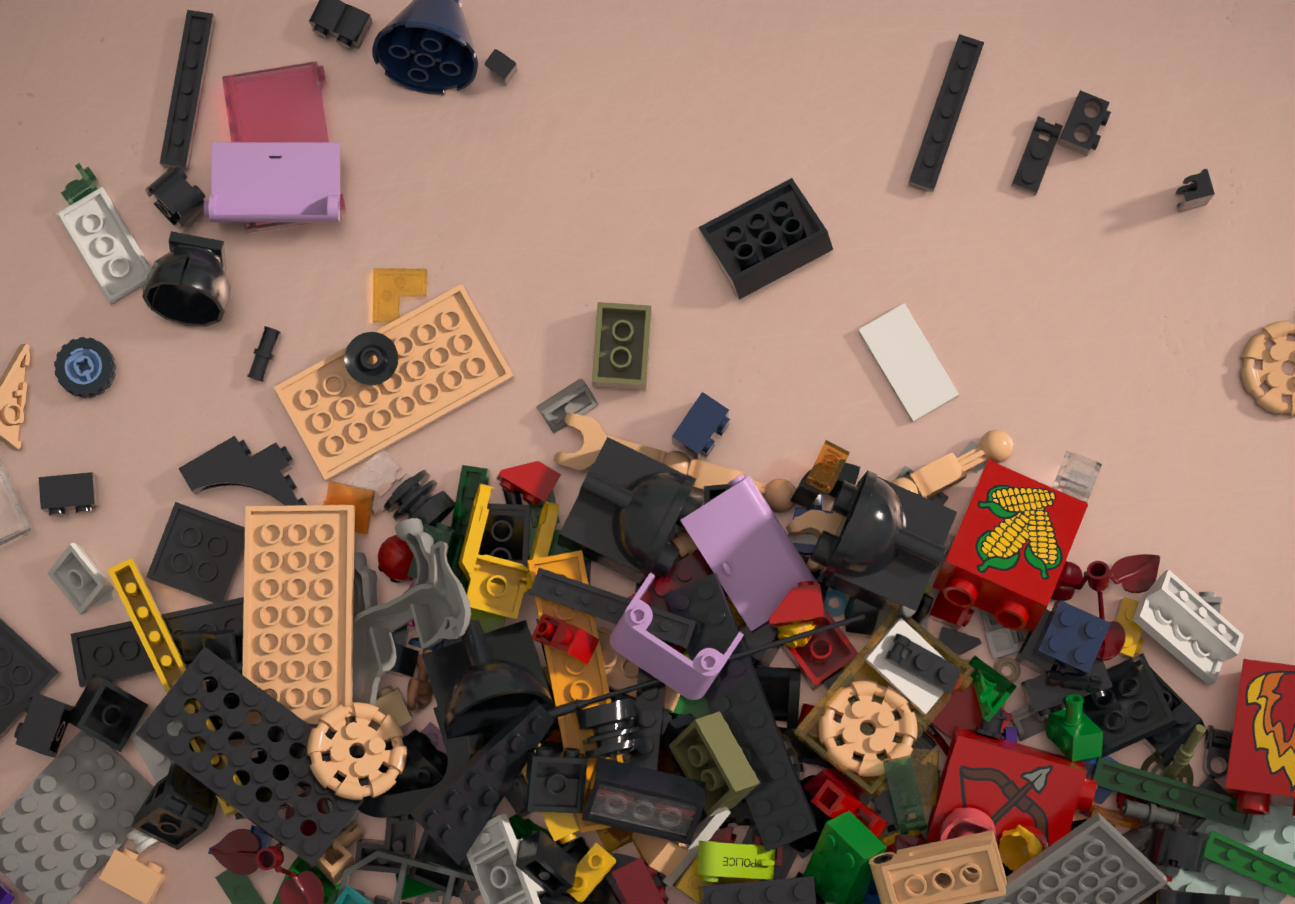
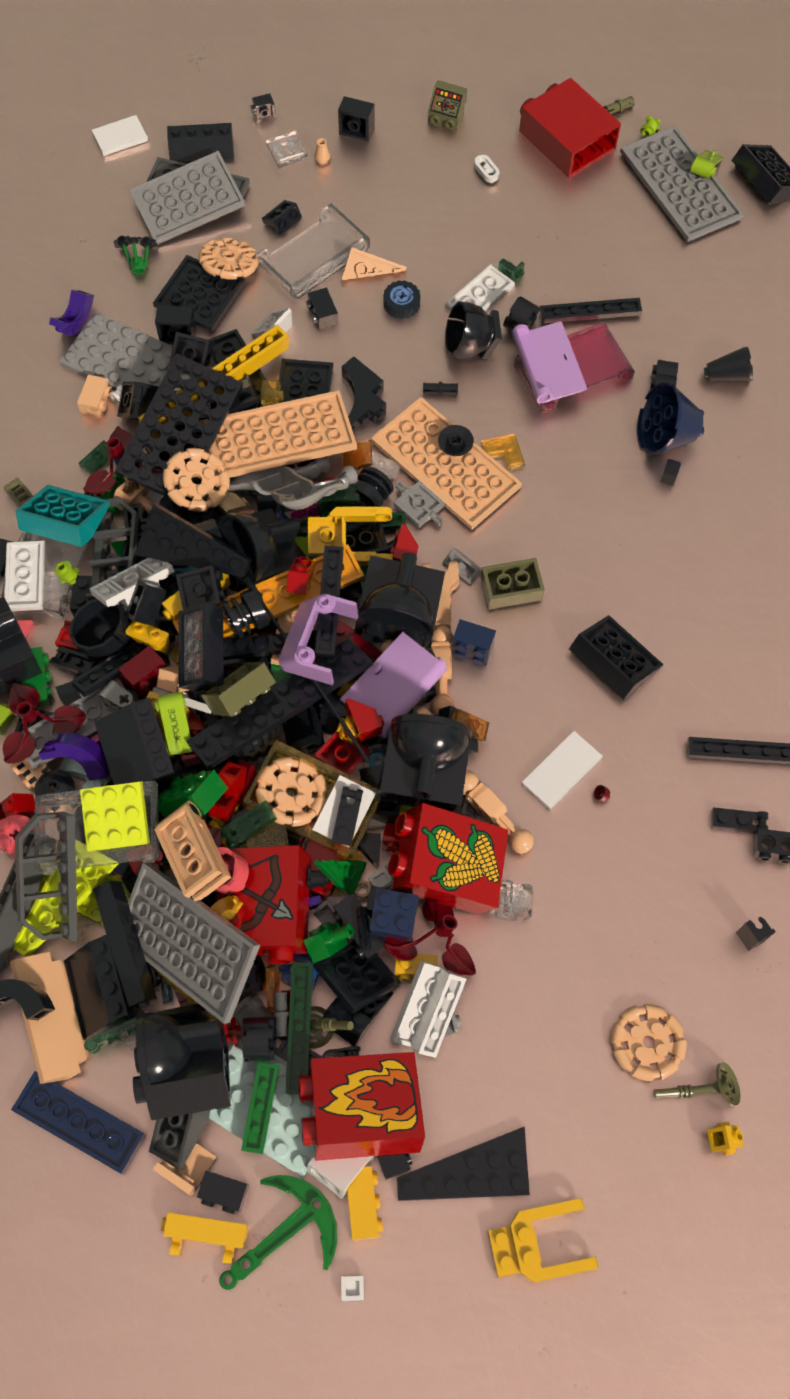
camera: 70 degrees right, 15 degrees down
none -> clear yellow brick [260,380,284,407]
none -> light grey plate [394,481,445,528]
none -> dark red hinge [593,785,611,802]

